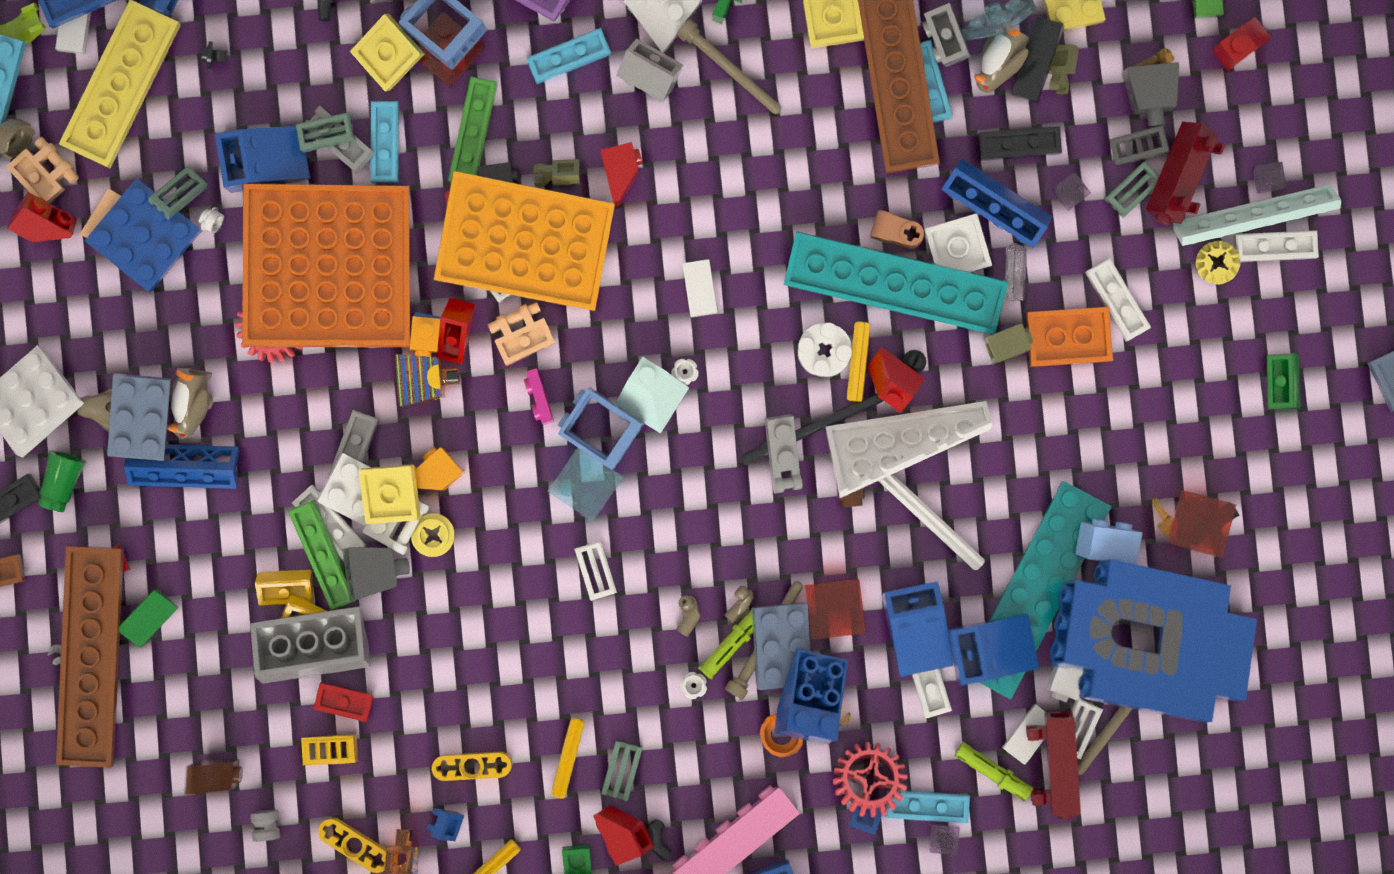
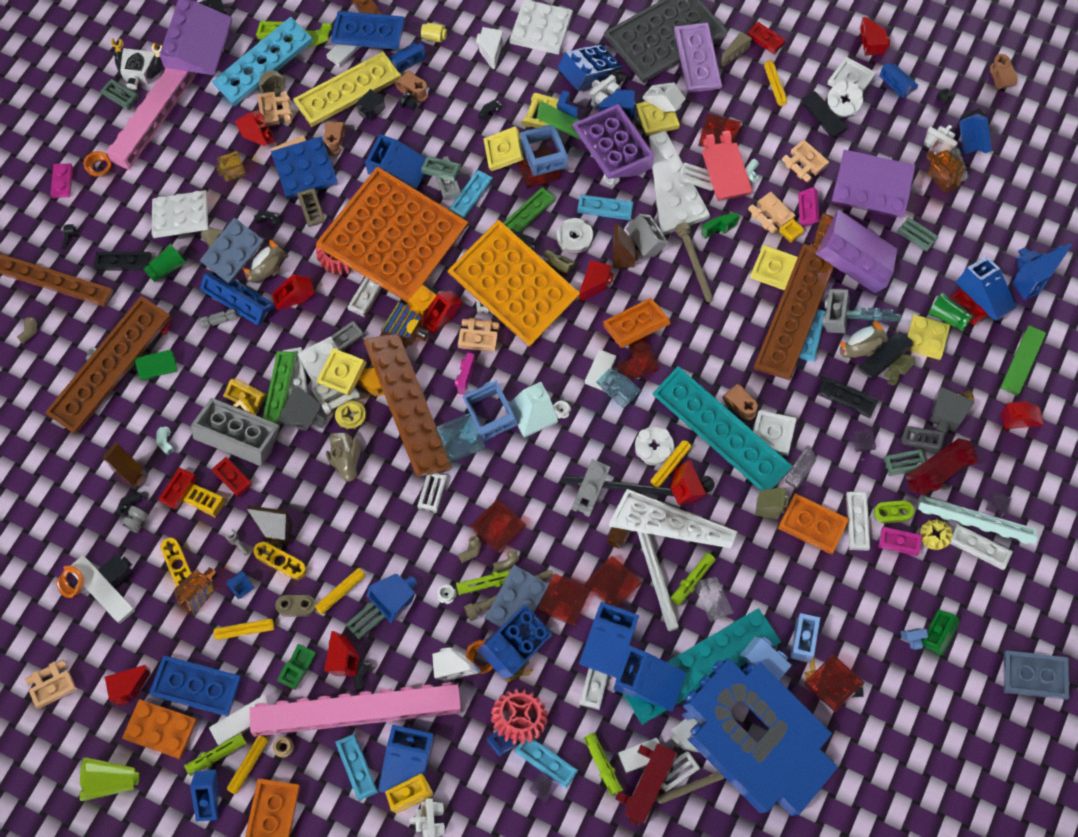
camera: 30 degrees right, 20 degrees down
sand green tile [148,166,208,220] -> none
white plate [199,207,224,233] -> none
blue brick [941,159,1052,248] -> none
none -> black arm [117,492,142,516]
none -> light aqua arm [156,426,174,455]
none -> red plate [158,467,197,510]
none -> light grey axle [200,309,237,328]
none -> clear yellow brick [216,151,246,181]
none -> light grey hand [225,529,249,555]
none -> slope [247,505,293,547]
none -> black arm [254,211,280,225]
none -> red slope [272,274,315,310]
none -> dark tan plate [275,595,316,617]
none -> dark tan slope [297,188,325,227]
none -> nougat piece [324,122,345,156]
none -> dark tan animal [326,433,361,482]
none -> white tile [347,277,382,317]
none -> black brick [357,89,385,122]
none -> dark orange plate [364,334,452,477]
none -> blue torso [367,574,417,623]
none -> nougat piece [395,71,428,102]
none -> white slope [432,648,480,681]
none -> clear red plate [470,499,526,554]
none -> white plate [557,218,593,253]
none -> clear red plate [585,556,642,608]
none -> clear light blue slope [596,369,641,408]
none -> orange plate [603,298,670,348]
none -> reddish brown slope [612,224,639,268]
none -> clear red plate [616,337,659,383]
none -> lime pin [670,553,716,606]
none -> clear slope [695,577,733,622]
none -> light blue brick [790,613,820,663]
none -> lime plate [873,501,914,523]
none -> dark pink plate [878,527,922,556]
none -> medium blue tile [901,628,928,650]

